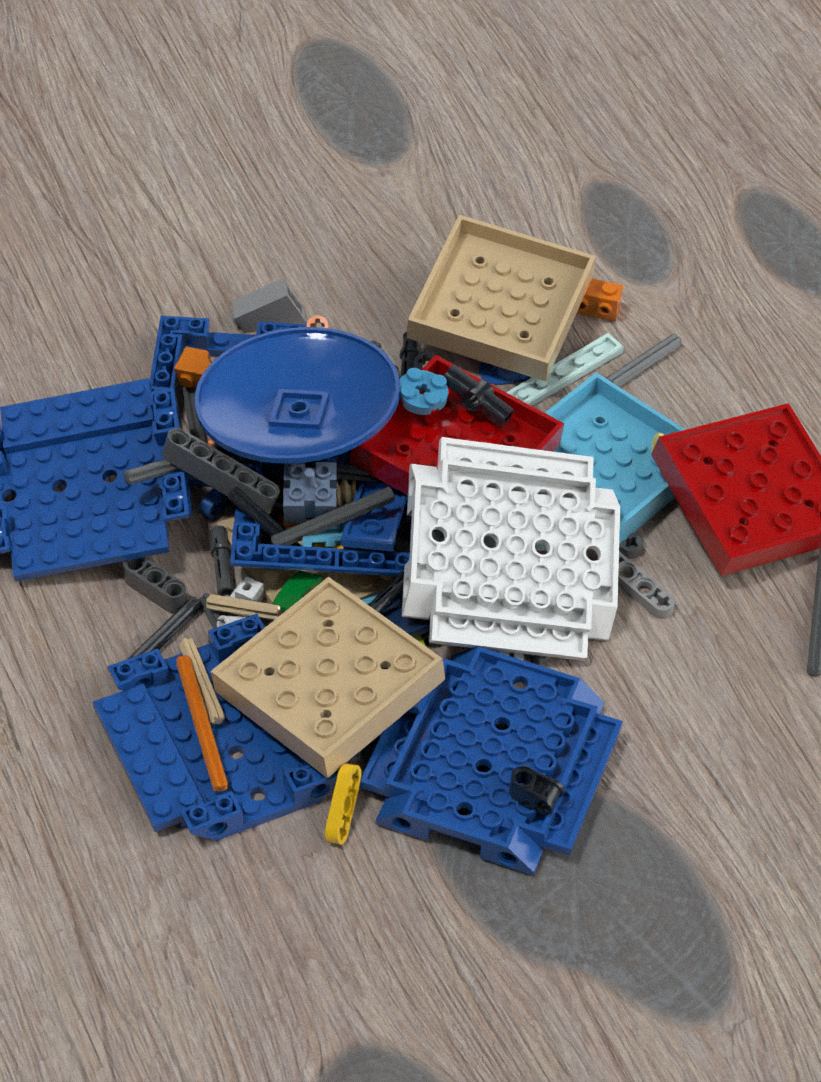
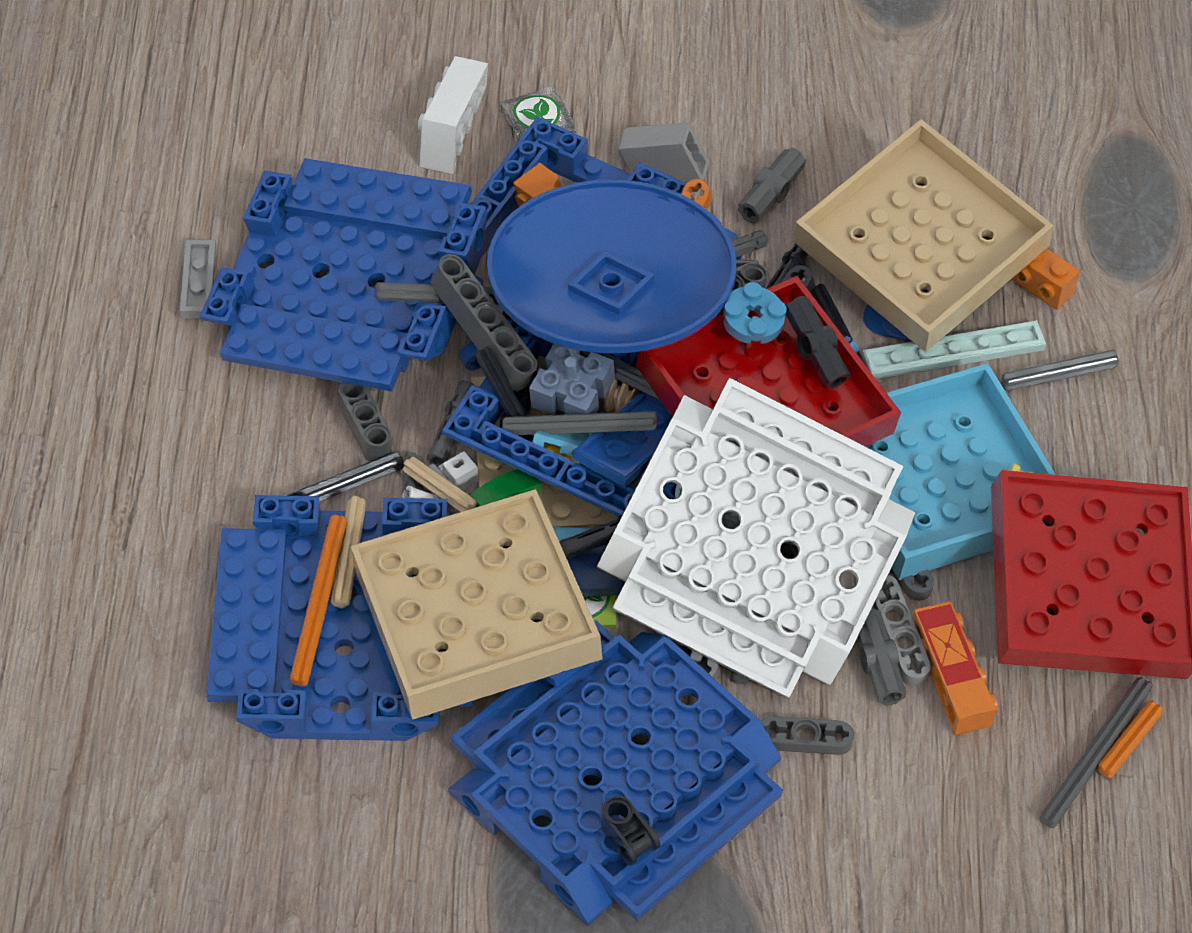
camera: 25 degrees right, 5 degrees up
yellow beam [325,763,361,845] -> none
none -> white wedge [418,56,488,174]
none -> slope [499,86,576,142]
none -> dark grey piece [738,147,806,223]
none -> dark grey beam [761,716,854,755]
none -> dark grey piece [857,607,906,706]
none -> orange brick [912,601,998,735]

